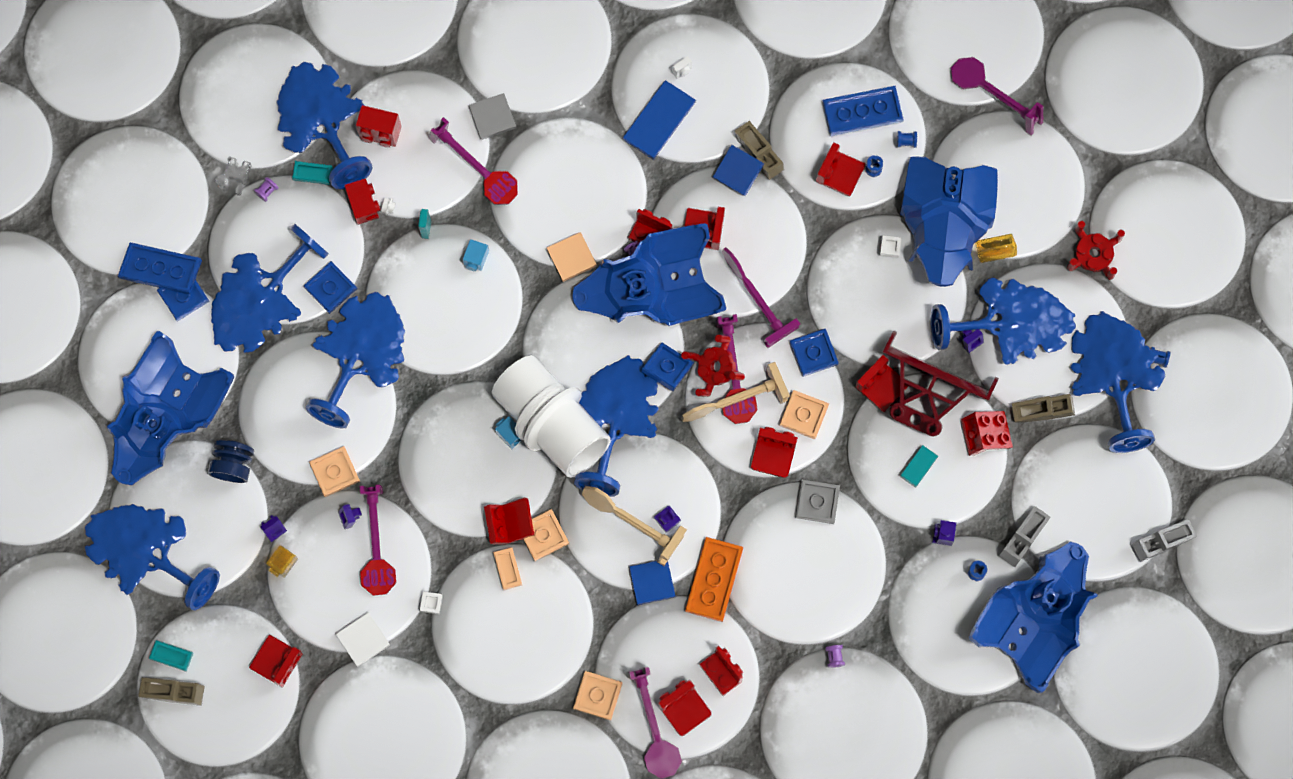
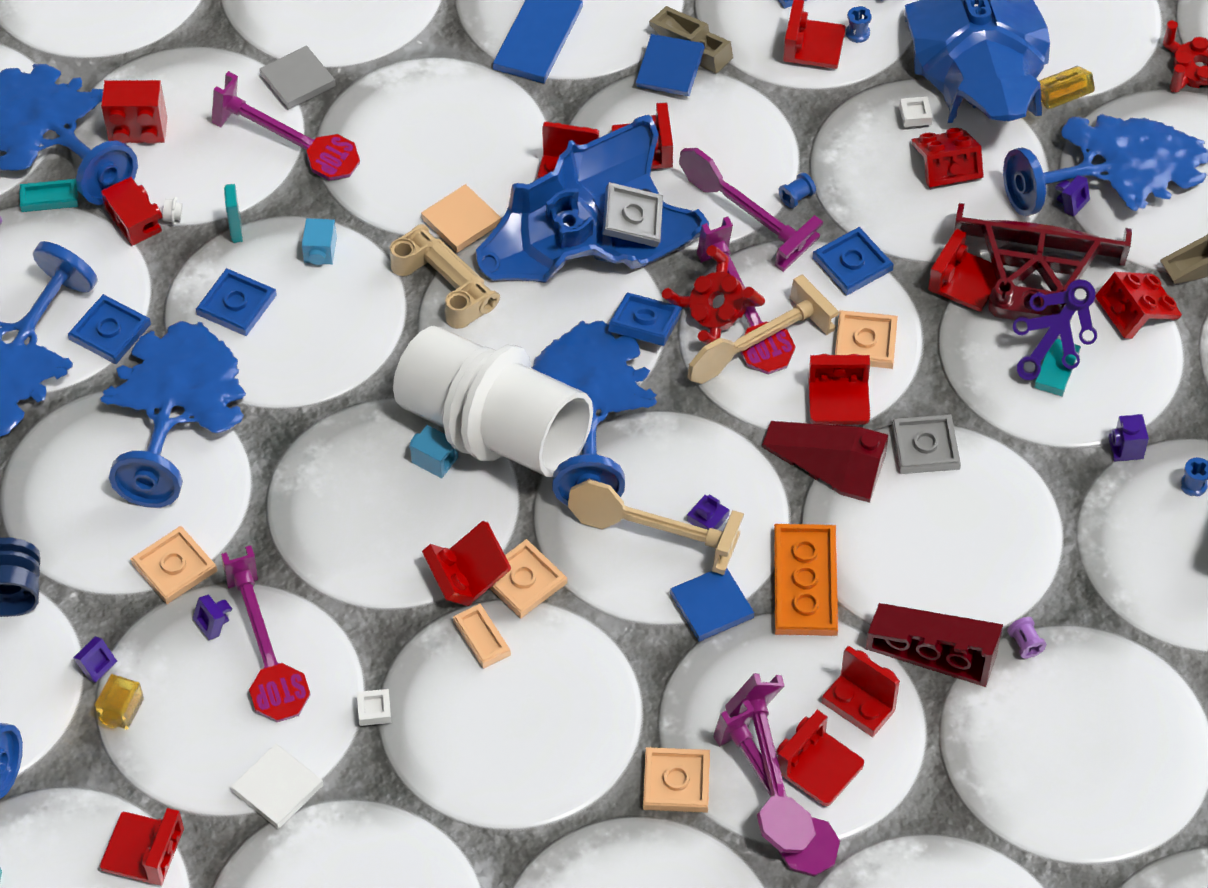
camera: 15 degrees left, 20 degrees down
none -> blue tile [196,268,277,337]
none -> tan piece [390,224,500,329]
none -> light grey tile [602,182,663,247]
none -> piece [725,673,816,853]
none -> dark red wedge [762,421,889,503]
none -> blue bush [778,172,816,208]
none -> dark red wedge [865,603,1003,687]
none -> red bracket [911,128,984,188]
none -> dark purple plant [1013,279,1097,380]

